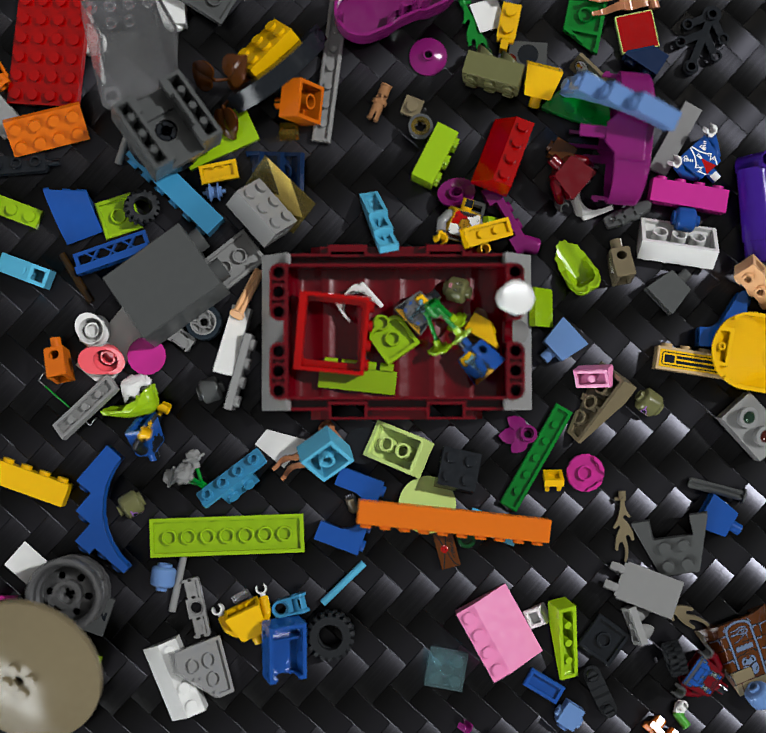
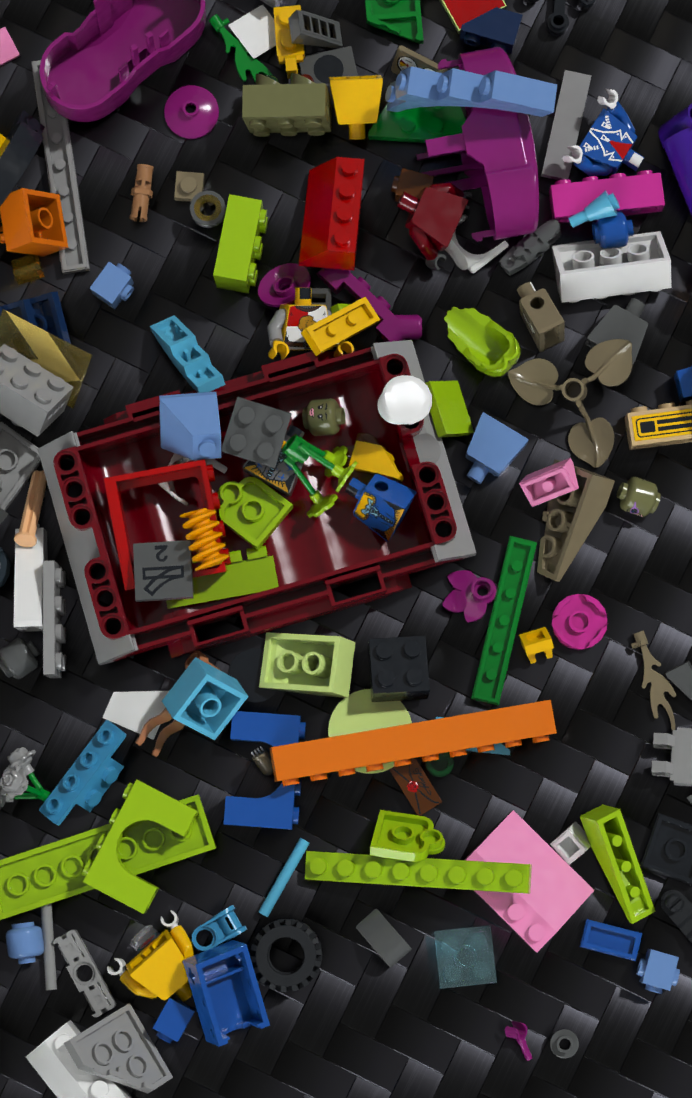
camera: 10 degrees left, 5 degrees down
none -> lime arch [82,779,199,914]
none -> medium blue brick [90,262,134,310]
none -> dark grey tile [133,540,194,602]
none -> blue brick [153,996,196,1044]
none -> medium blue slope [159,392,221,460]
none -> light orange piece [180,508,229,571]
none -> dark grey plate [221,397,292,468]
none -> dark grey slope [288,10,343,49]
none -> lime plate [305,851,532,894]
none -> dark grey panel [356,909,412,968]
none -> lime plate [370,810,445,862]
none -> dark tan plant [508,339,633,468]
none -> medium azure cone [568,190,620,228]

